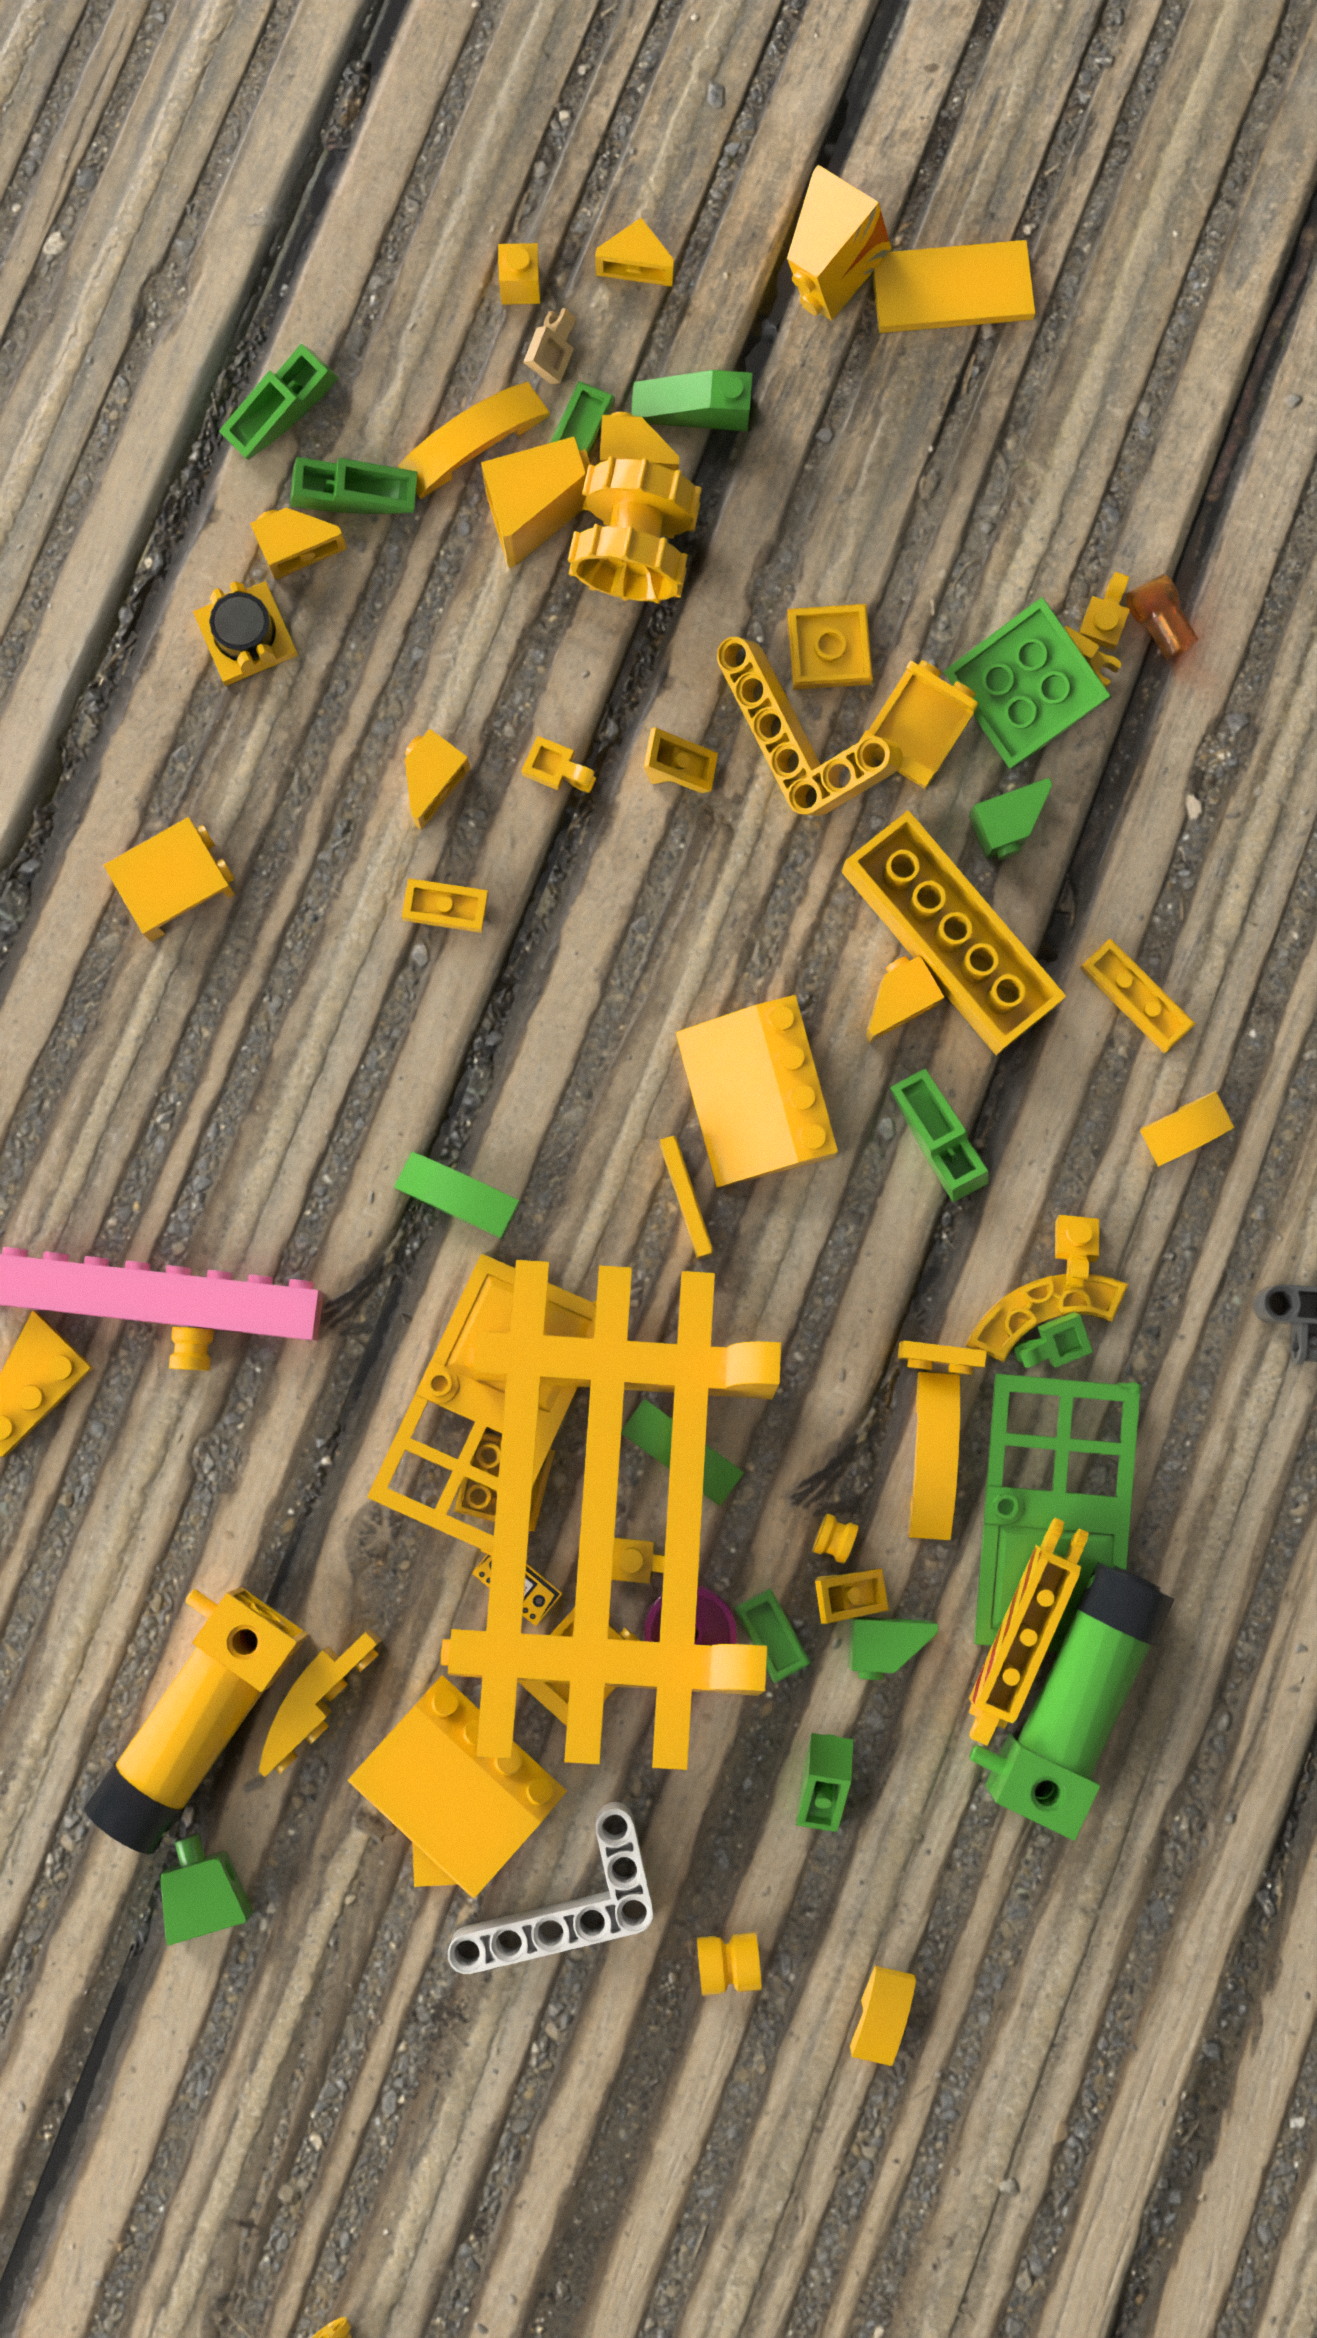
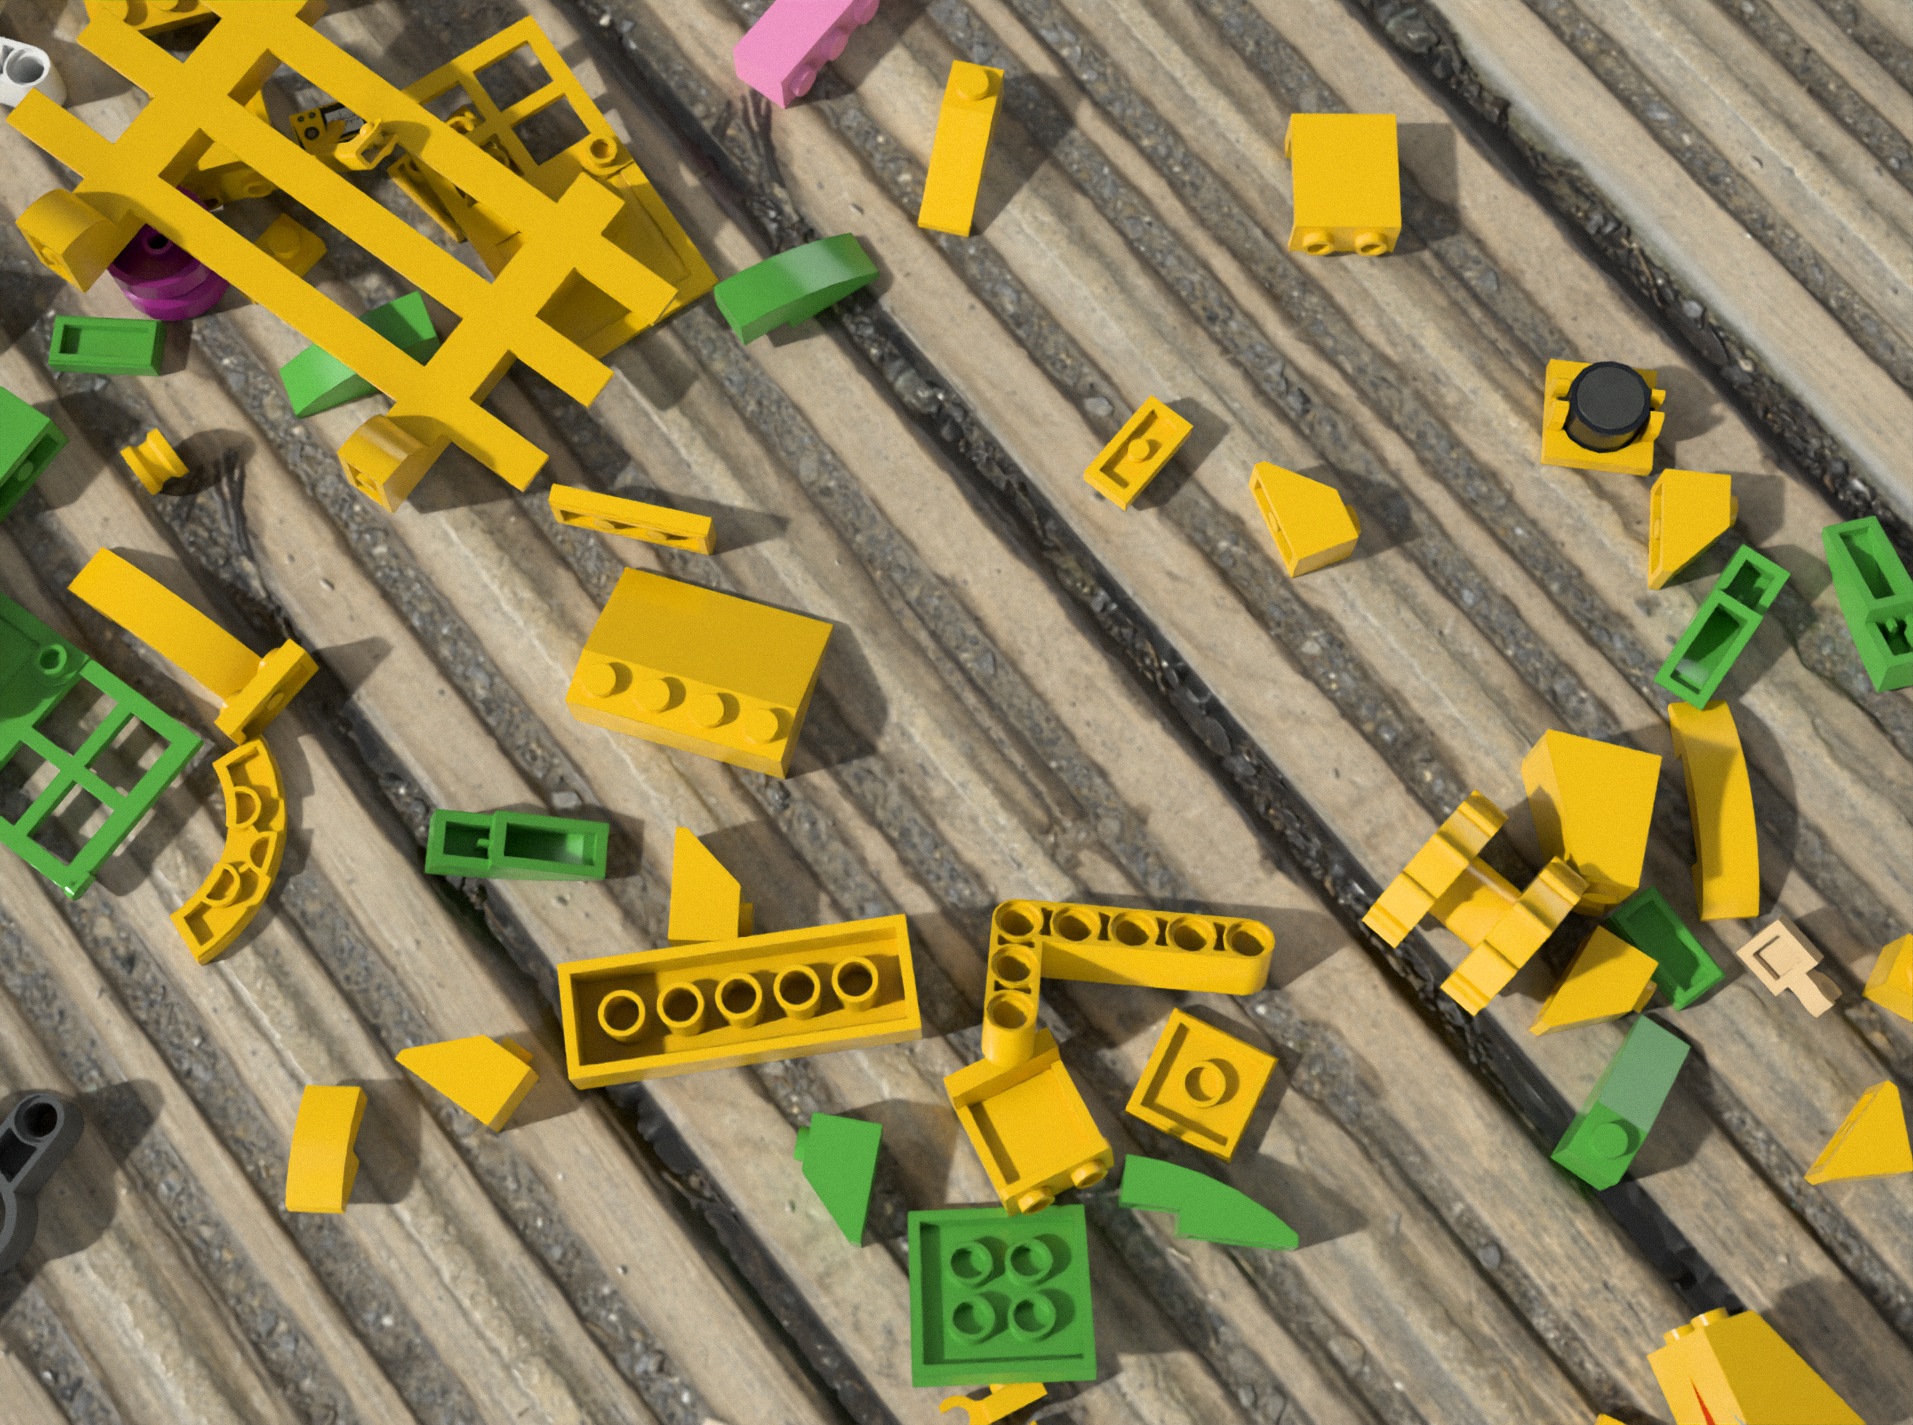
camera: 125 degrees right, 10 degrees down
yellow plate [521,735,596,793] -> none
yellow slope [644,727,718,793] -> none
yellow slope [815,1568,889,1624] -> none
bright green plate [1013,1312,1093,1368] -> none
yellow plate [1055,1215,1099,1288] -> none
yellow tile [1079,938,1196,1053] -> none
none -> yellow piece [307,118,398,172]
none -> yellow slope [395,1035,540,1133]
none -> yellow slope [918,60,1004,237]
none -> bright green slope [1118,1154,1299,1252]

